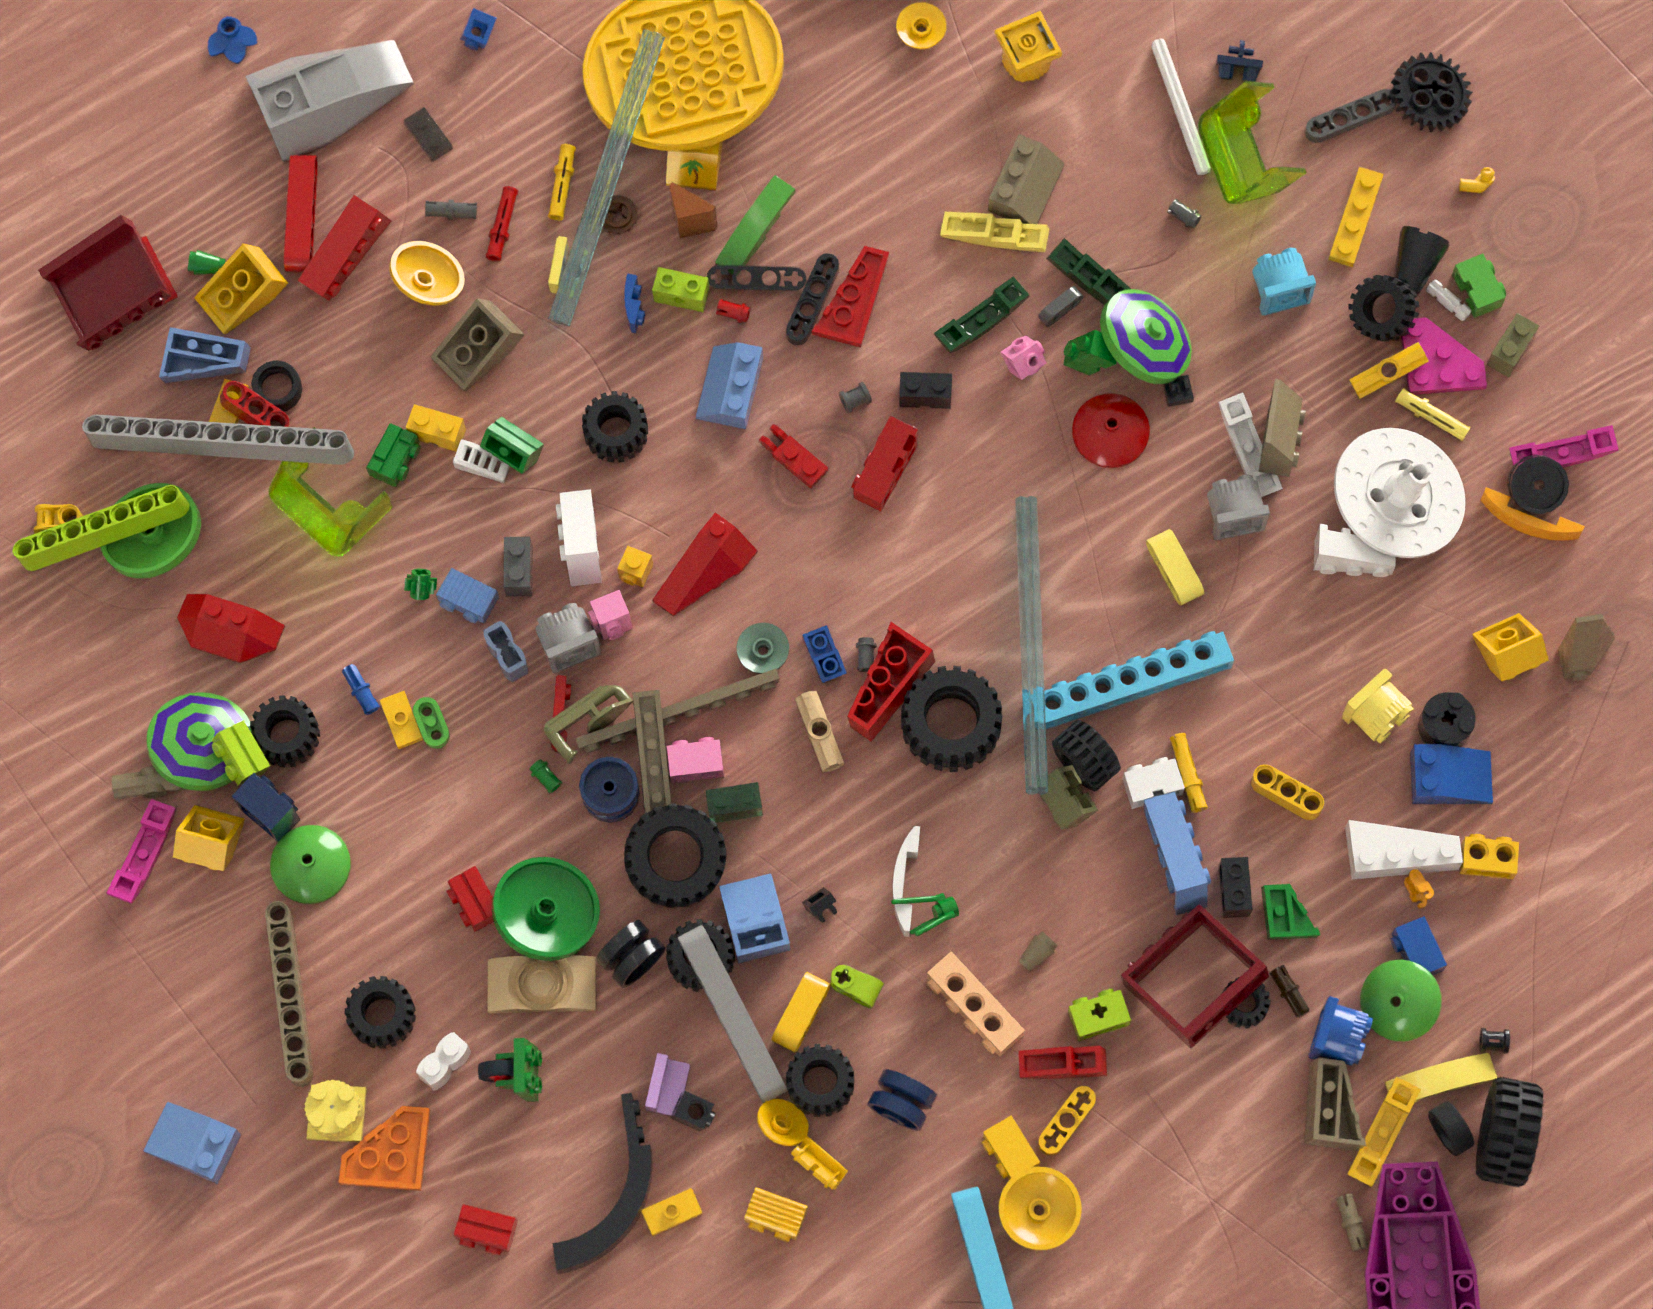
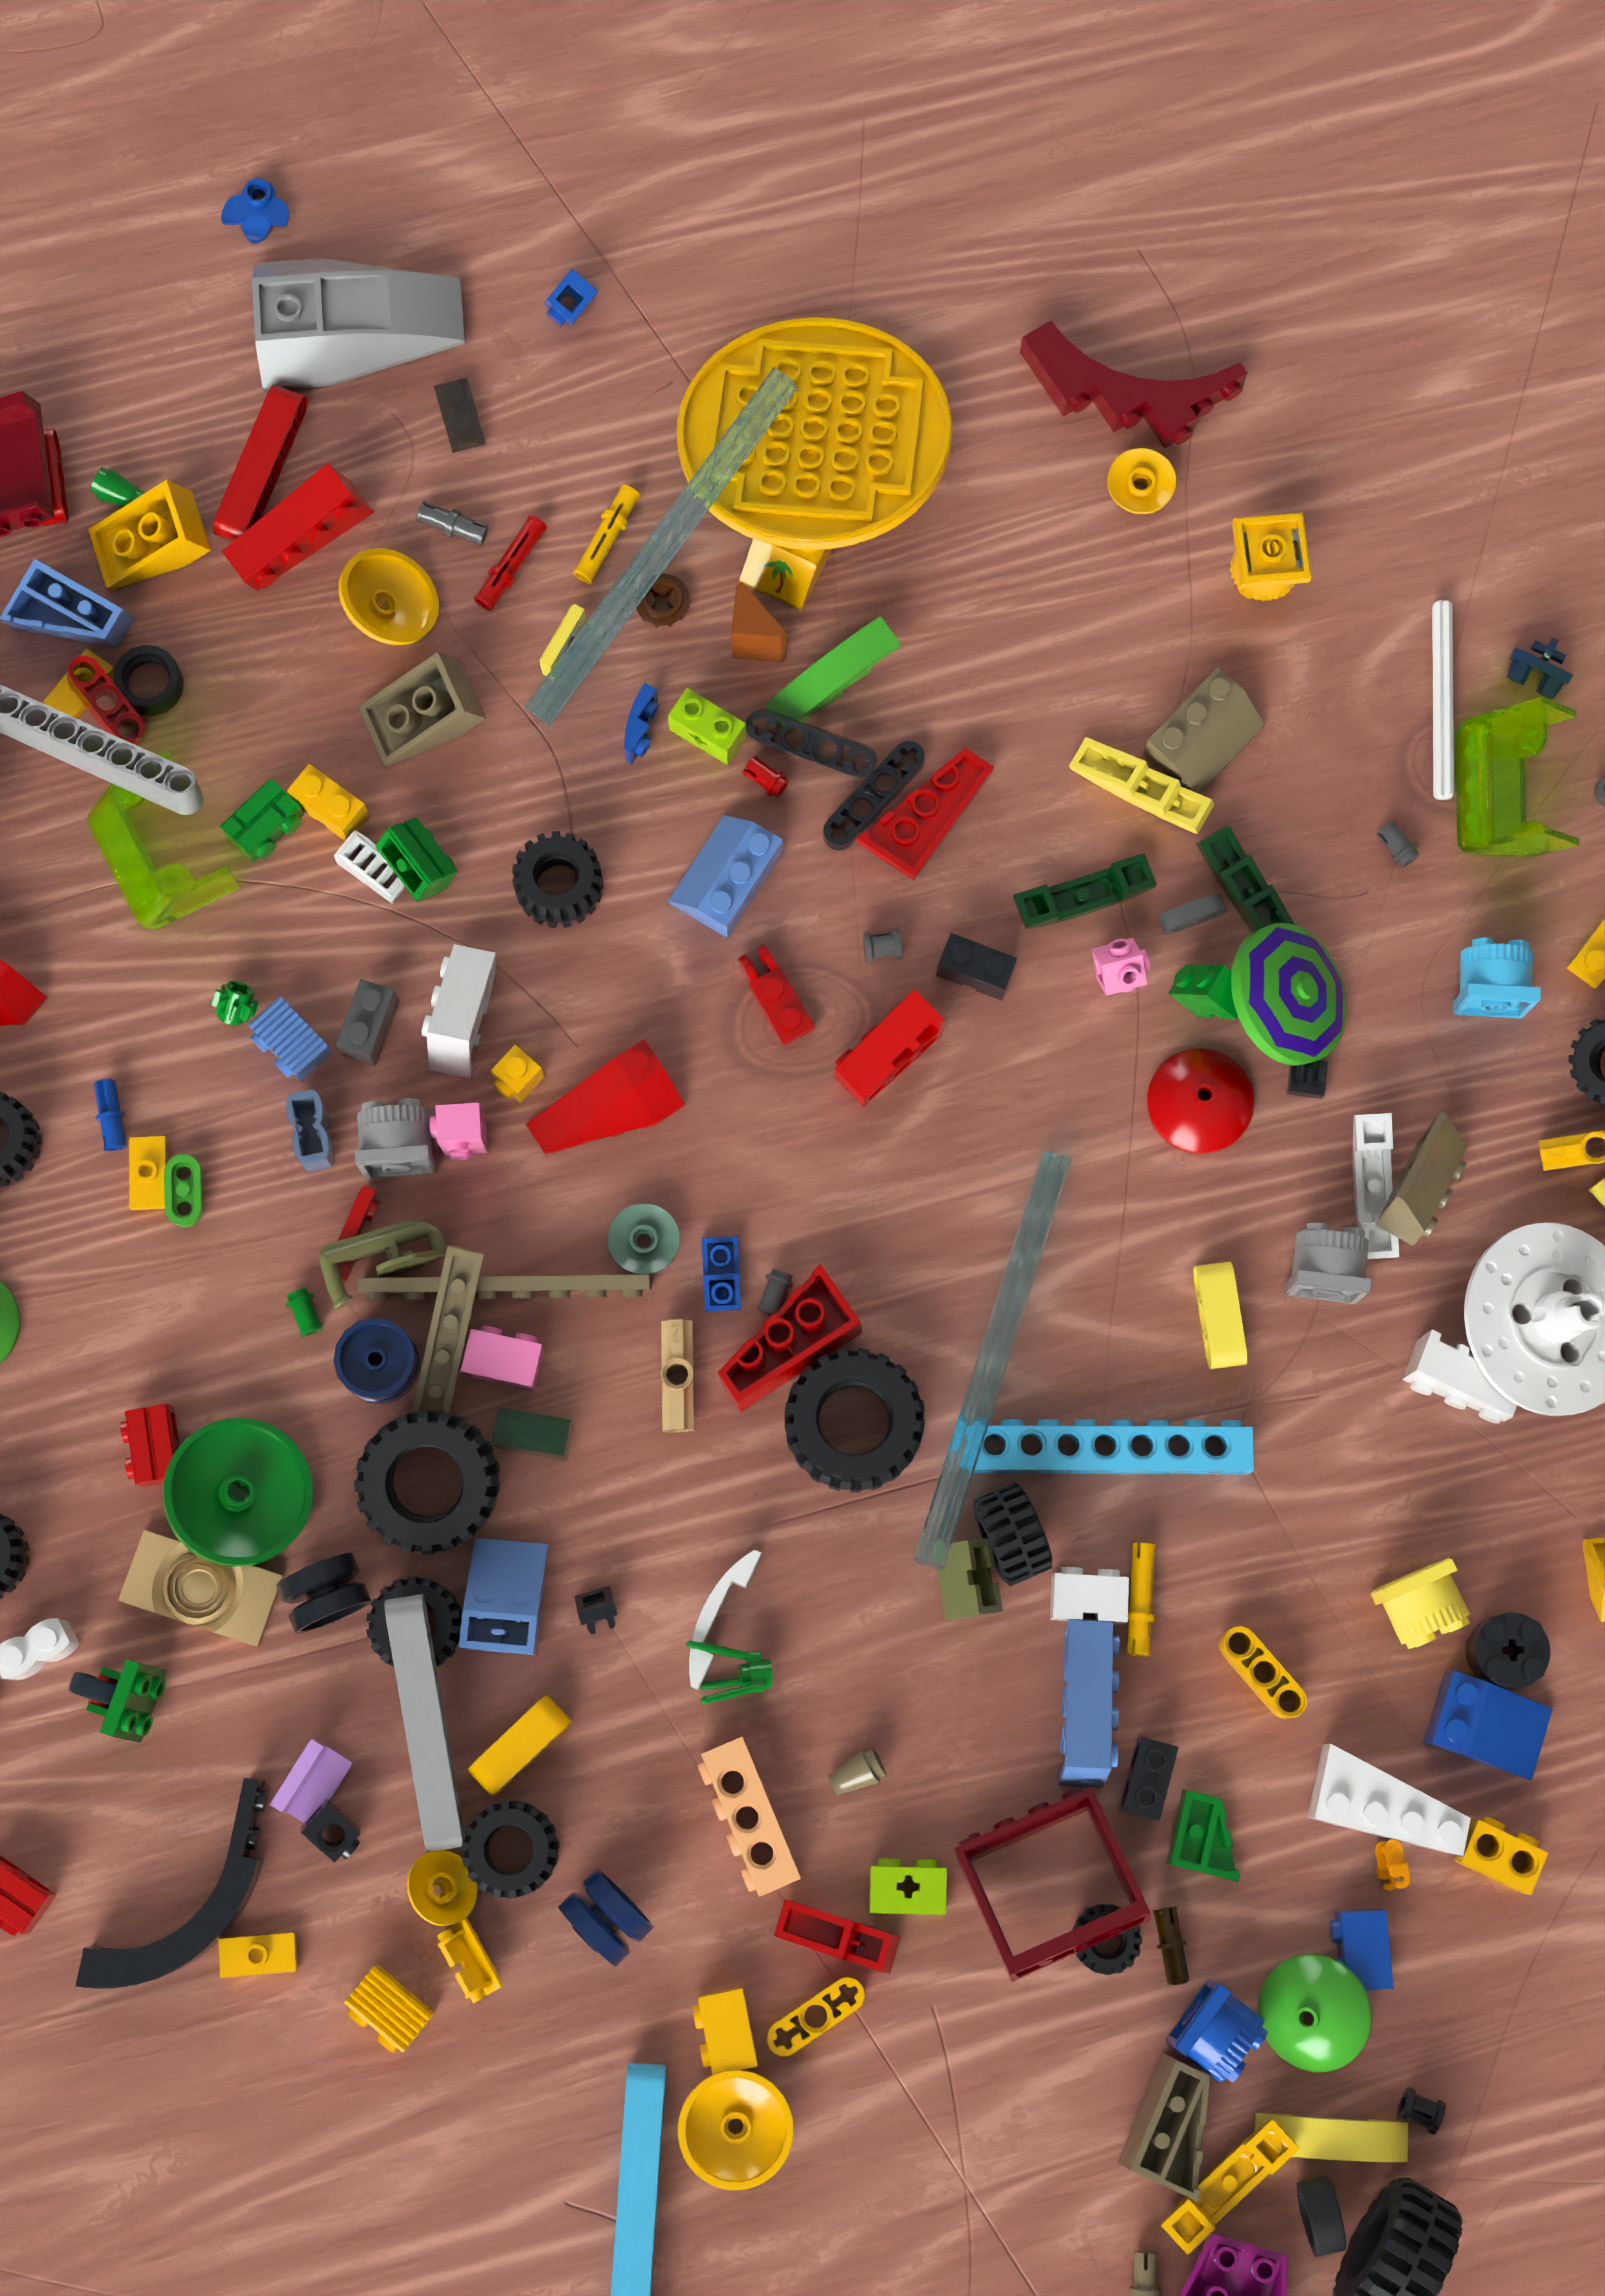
camera: 15 degrees right, 5 degrees up
lime piece [830,965,884,1008] -> none

